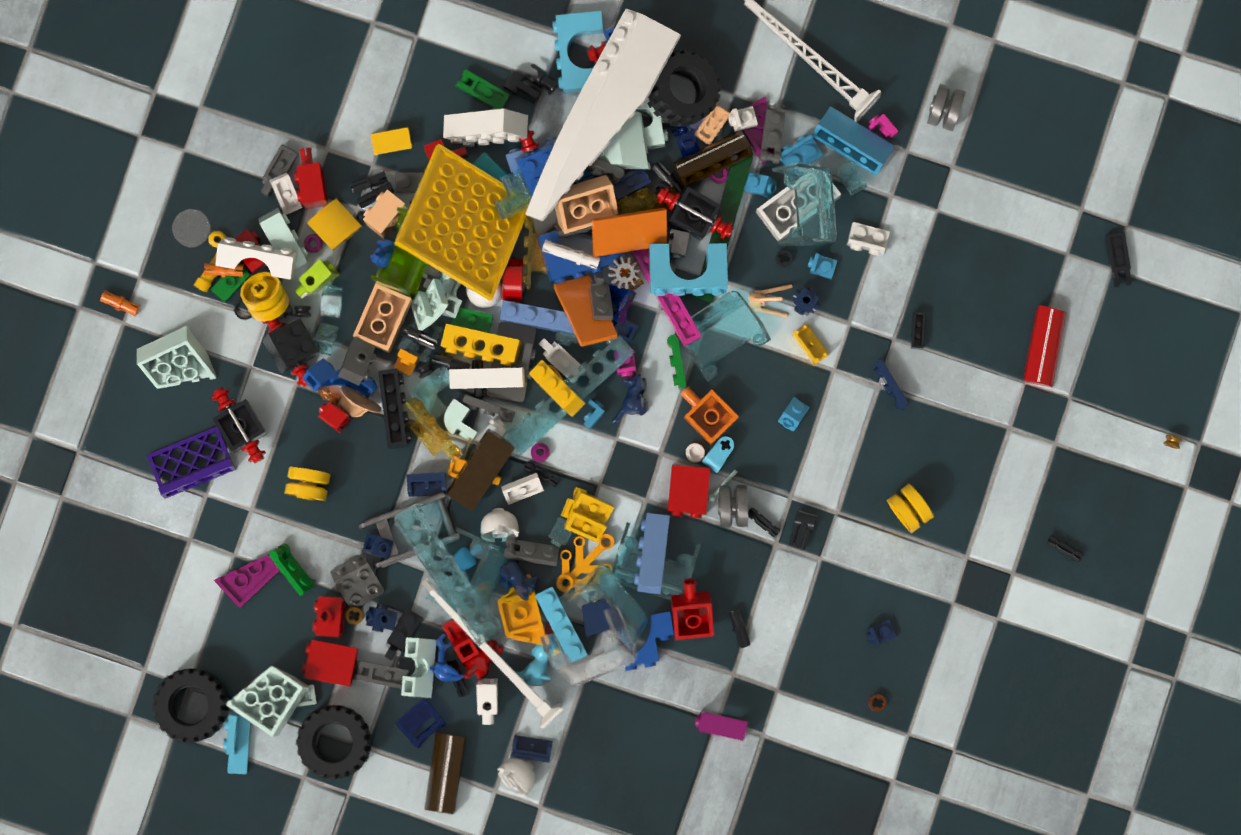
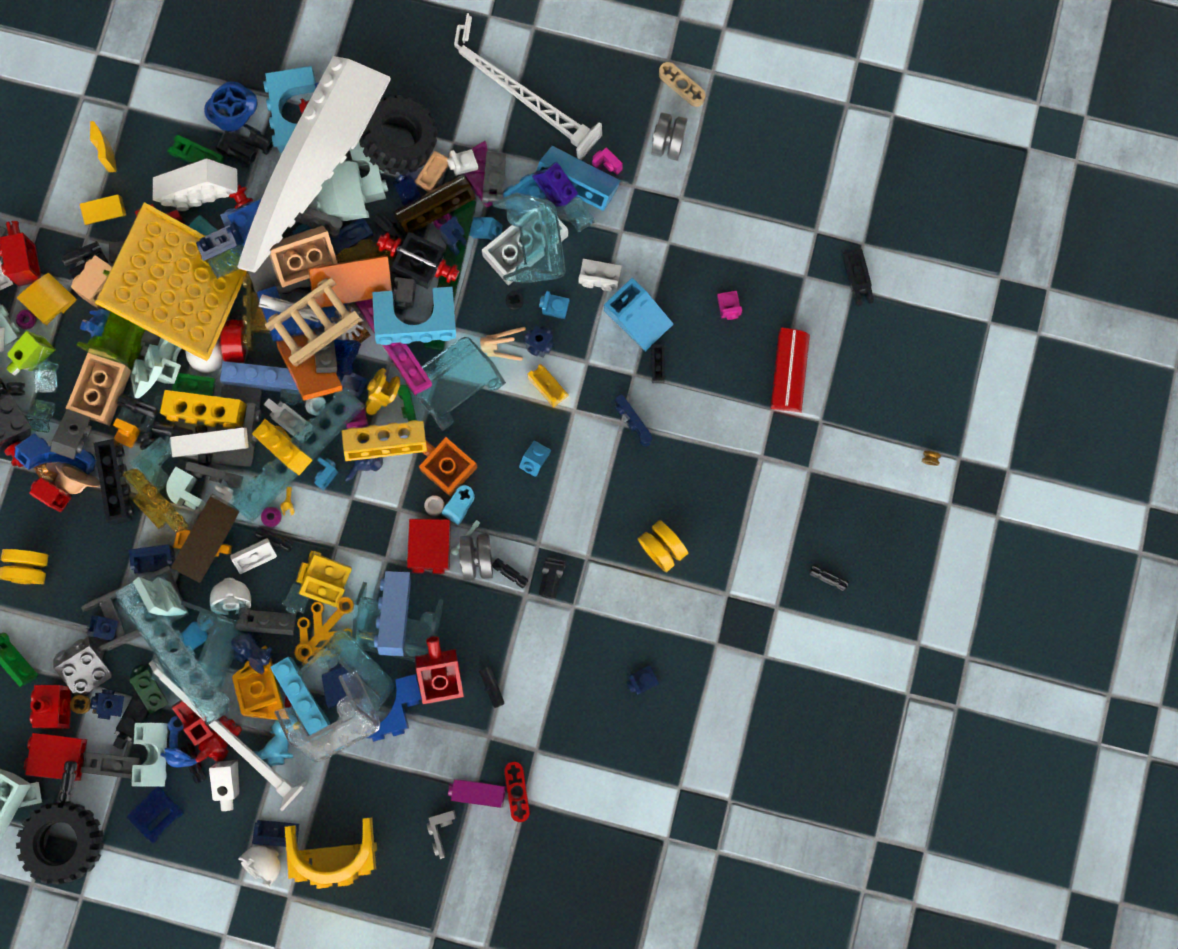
camera: 10 degrees left, 5 degrees down
dark brown brick [424,732,466,814] -> none
reddish brown bush [868,694,886,712] -> none
none -> black axle [59,761,77,803]
none -> yellow slope [90,121,117,172]
none -> dark green bracket [129,663,168,714]
none -> light aqua slope [133,577,187,616]
none -> dark blue hinge [196,223,244,261]
none -> blue piece [204,82,258,132]
none -> tan fence [265,278,362,367]
none -> yellow hand [280,487,295,516]
none -> yellow piece [284,817,377,889]
none -> white tile [305,396,326,416]
none -> yellow brick [342,420,427,461]
none -> yellow hinge [366,368,400,415]
none -> light grey bracket [427,810,456,859]
none -> dark blue hinge [439,216,467,256]
none -> red beam [504,762,530,822]
none -> dark purple bracket [532,162,578,208]
none -> dark azure slope [604,278,673,352]
none -> tan beam [659,62,706,107]
none -> dark pink bracket [717,291,742,320]

